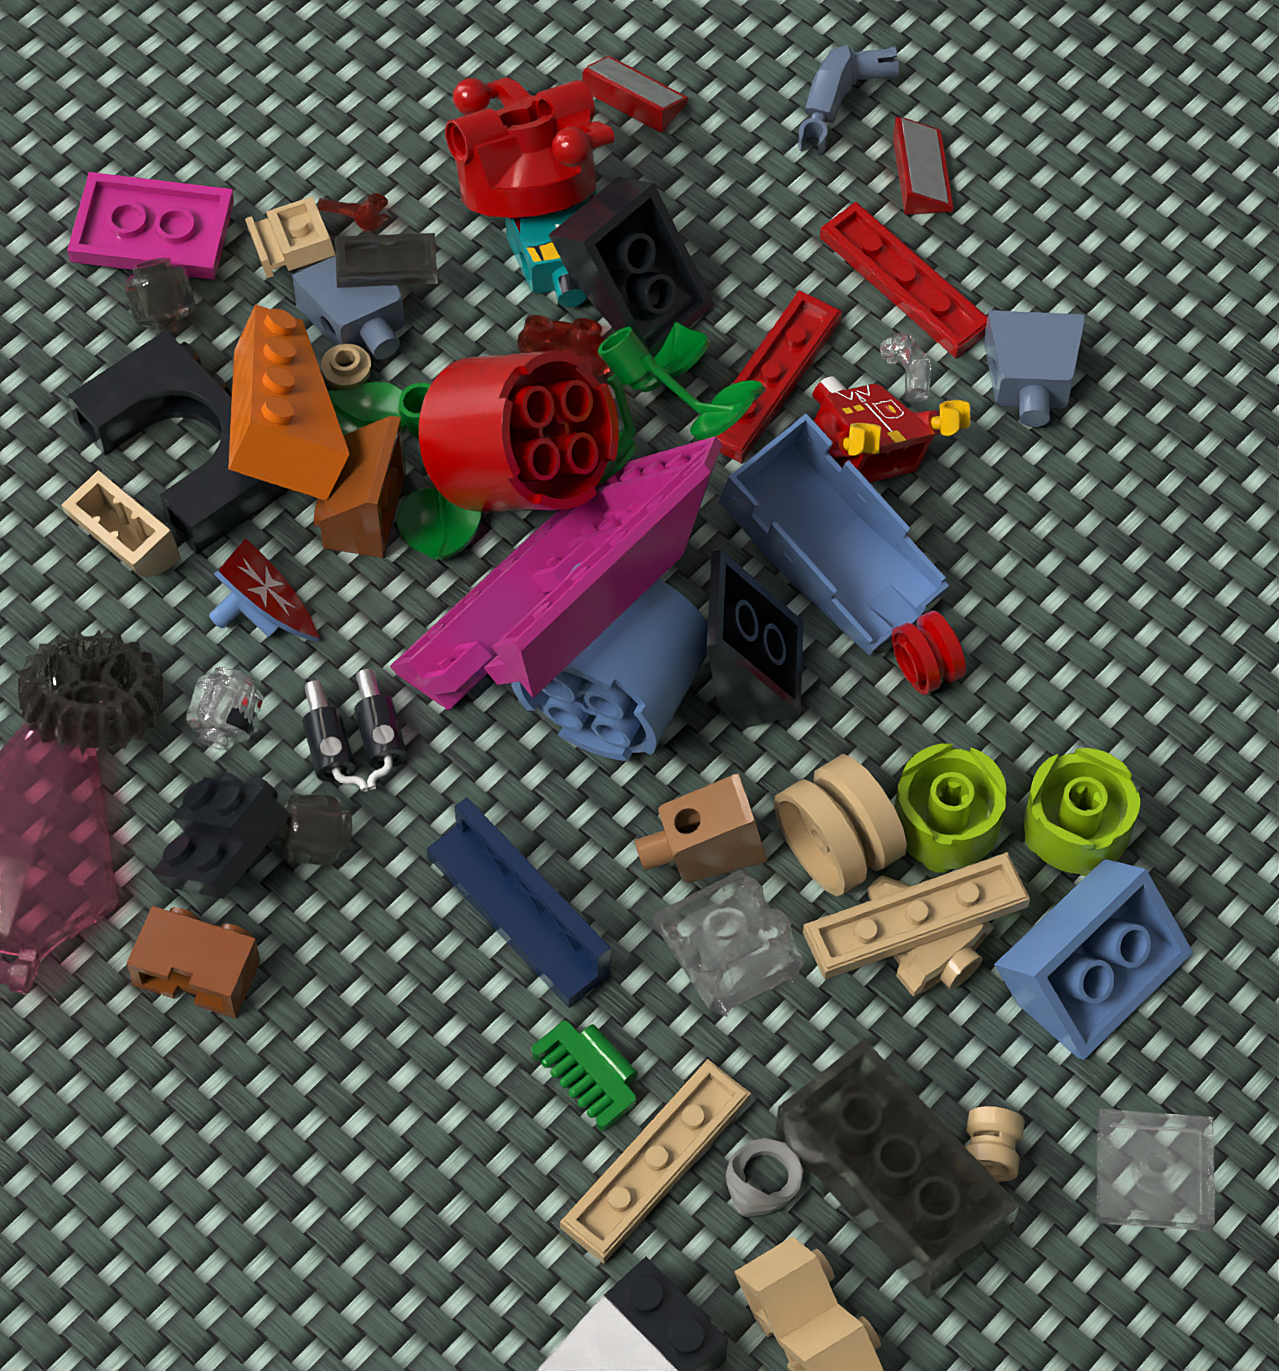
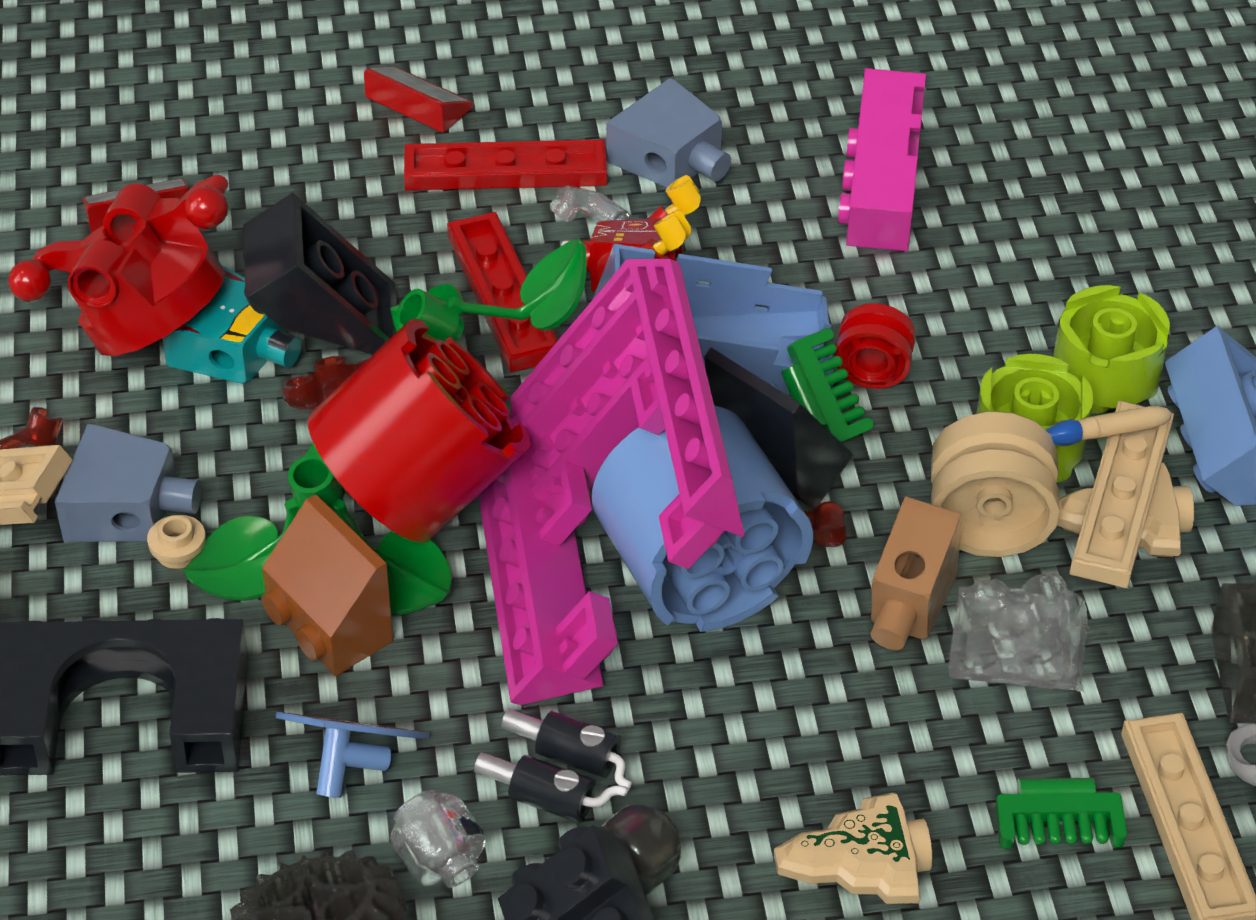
camera: 50 degrees left, 15 degrees down
tan brick [61,470,181,577] -> none
orange wedge [228,304,350,501] -> none
clear smoke tile [335,233,437,288] -> none
dark blue fence [427,797,611,1008] -> none
sand blue arm [798,45,899,155] -> none
none -> tan rock [774,792,932,904]
none -> green piece [781,328,874,442]
none -> clear red hand [804,501,846,547]
none -> dark pink wedge [838,68,926,251]
none -> tan piece [1046,406,1171,446]

